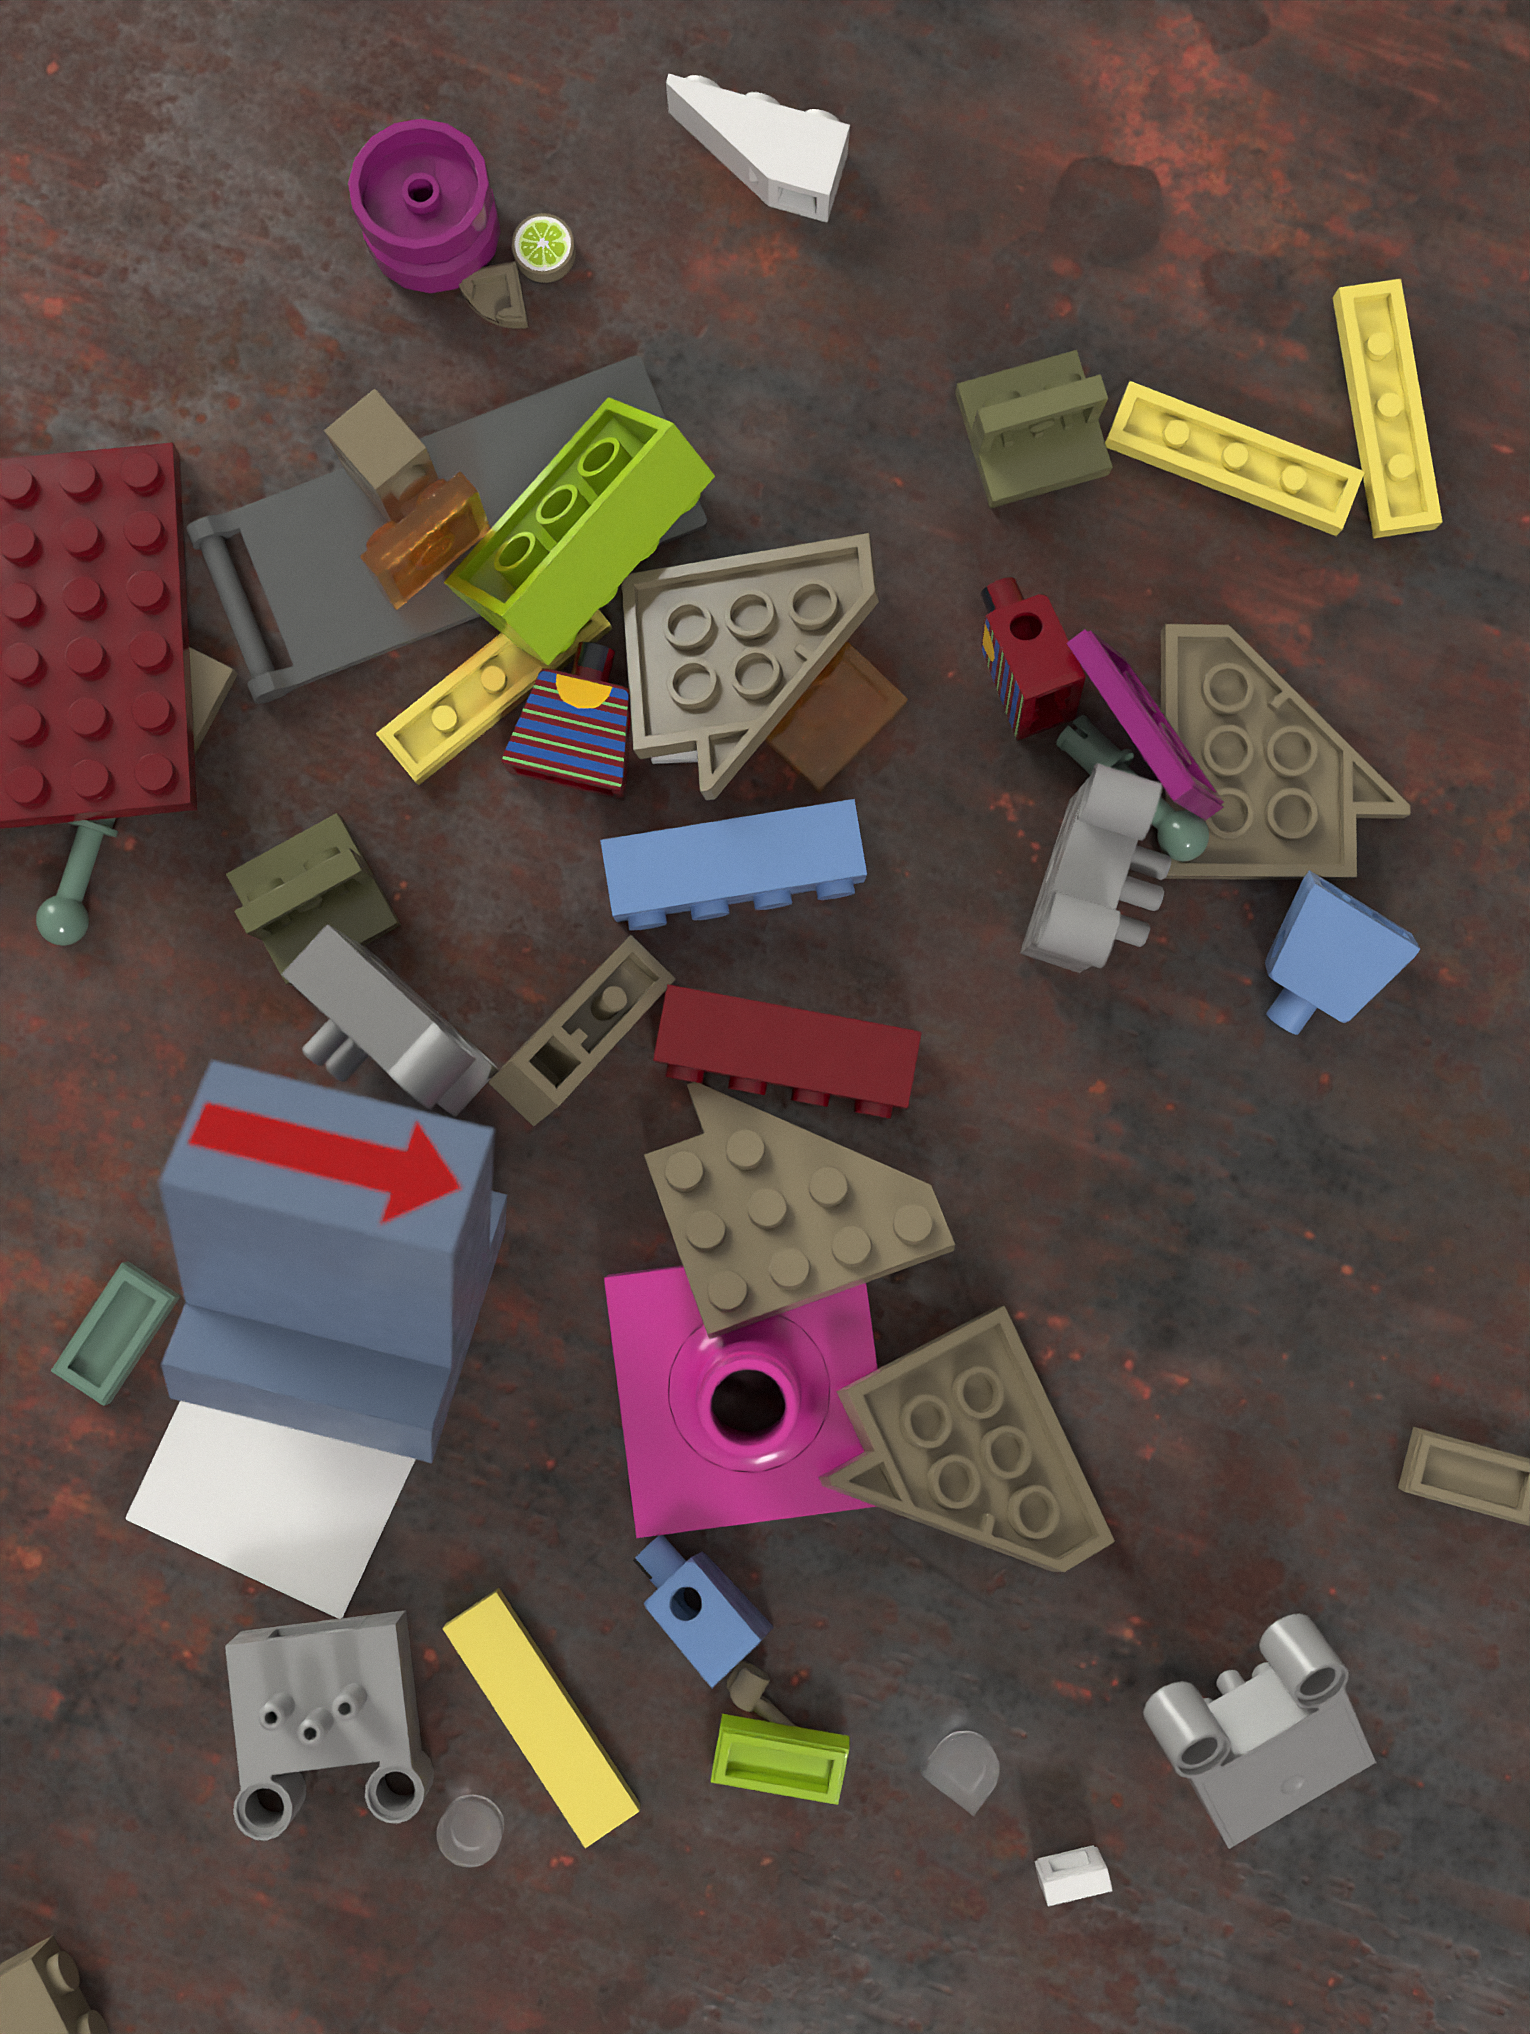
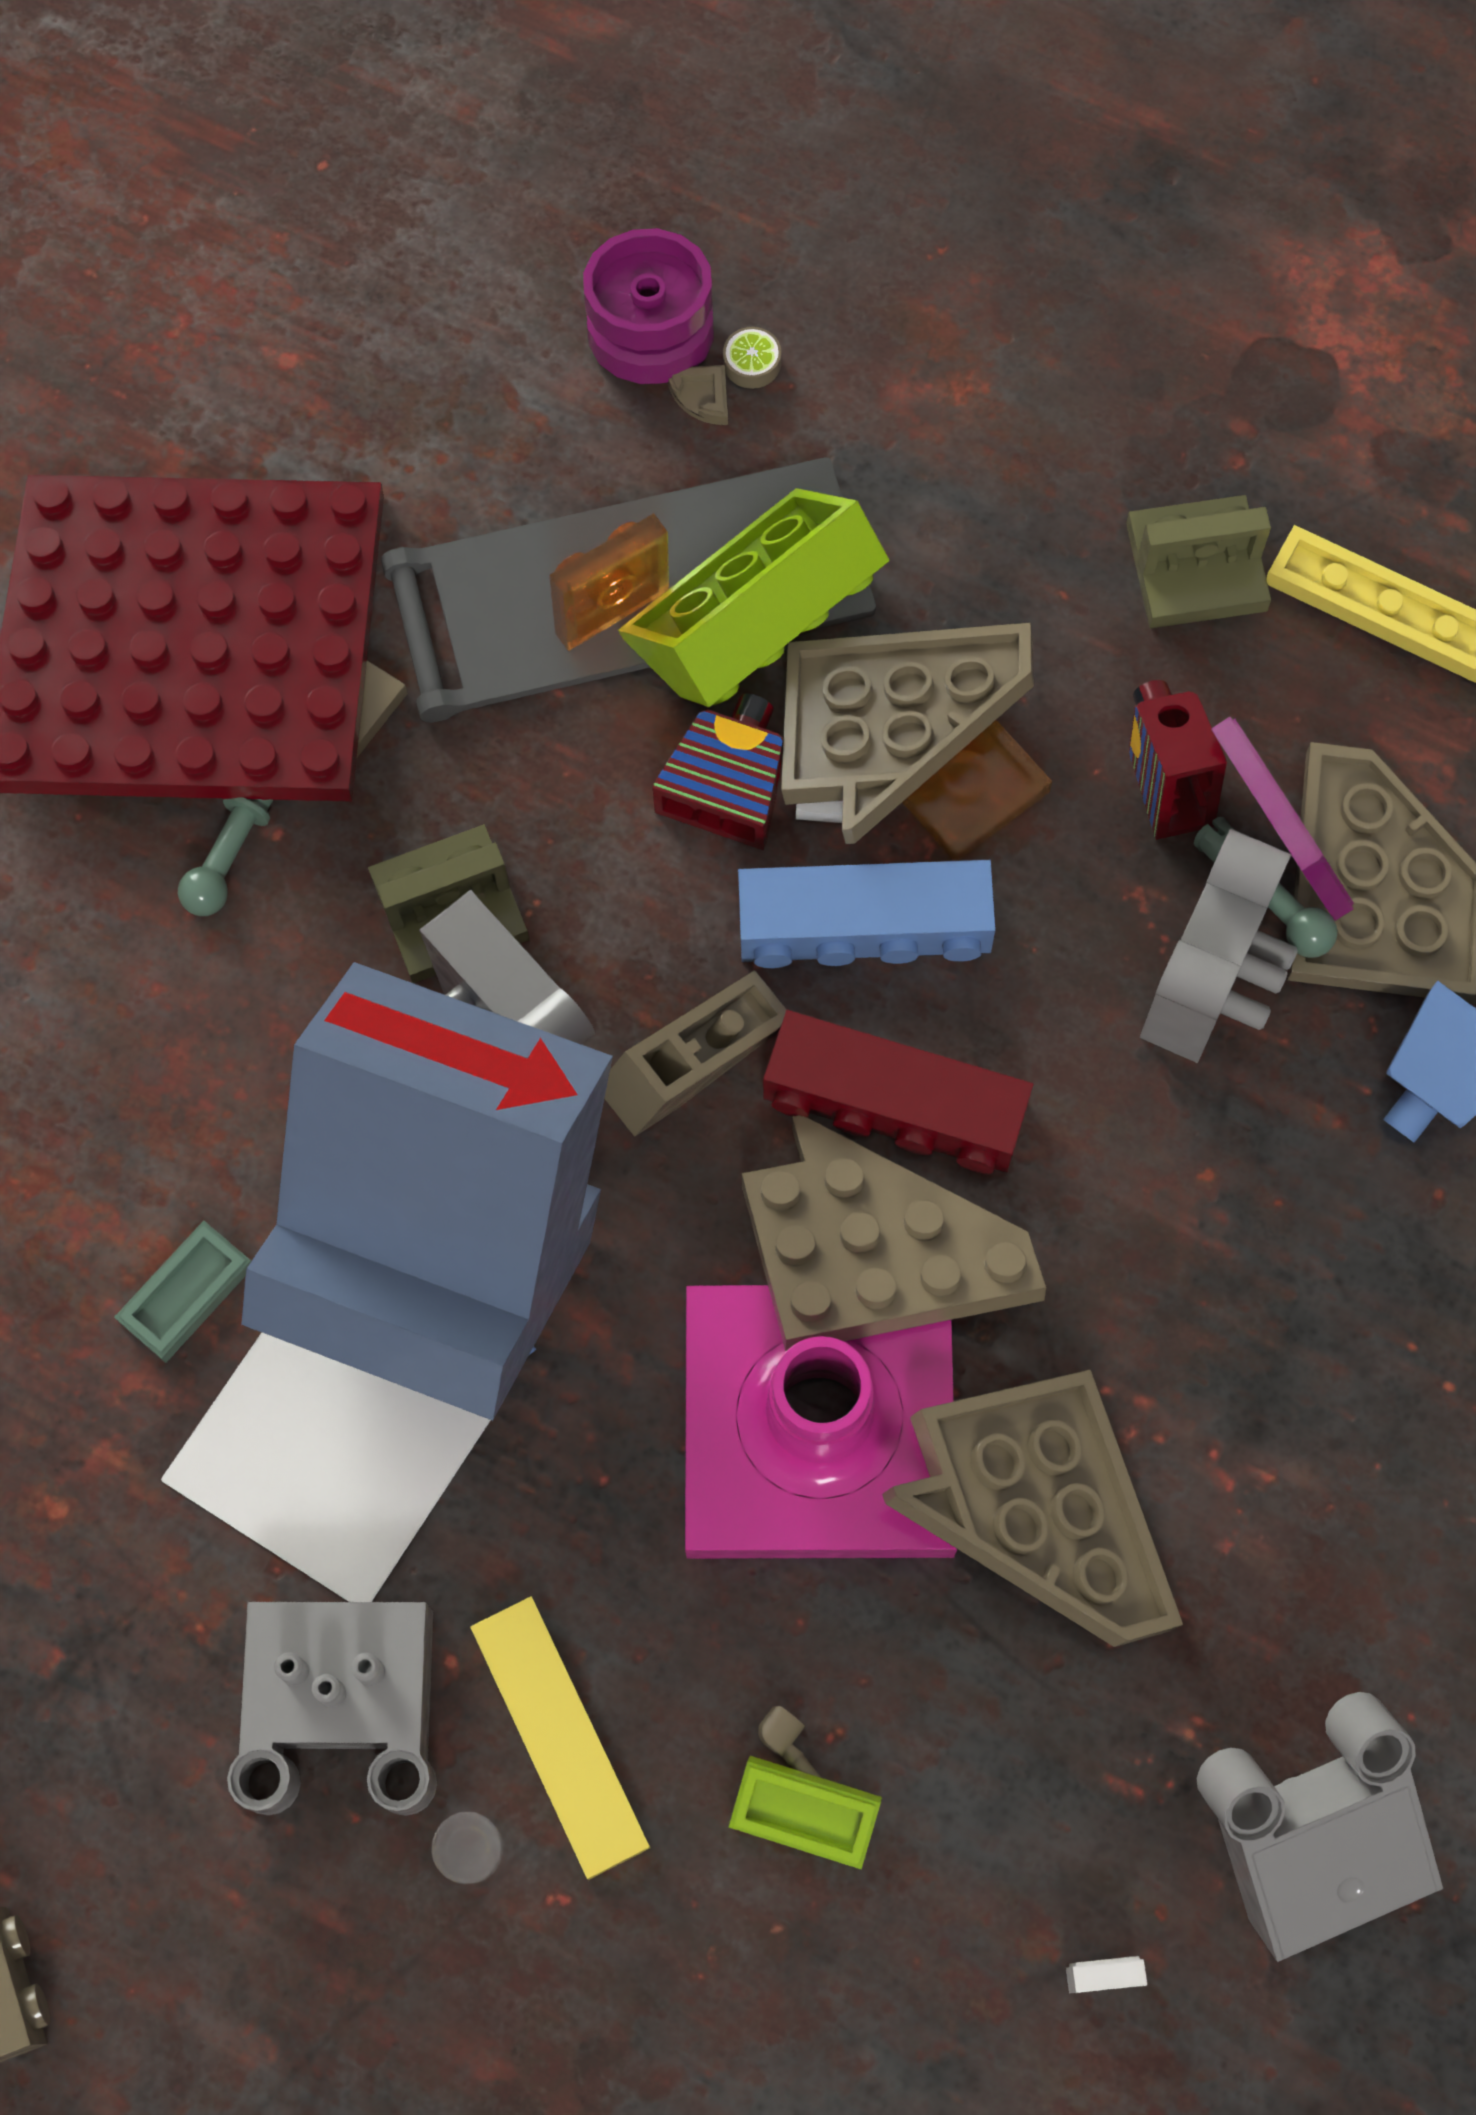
camera: 10 degrees right, 15 degrees down
dark tan brick [324,389,443,529] -> none
light yellow tile [376,609,612,785] -> none
medium blue torso [633,1535,774,1687] -> none
white slope [666,74,850,222] -> none
clear tile [920,1730,1000,1816] -> none

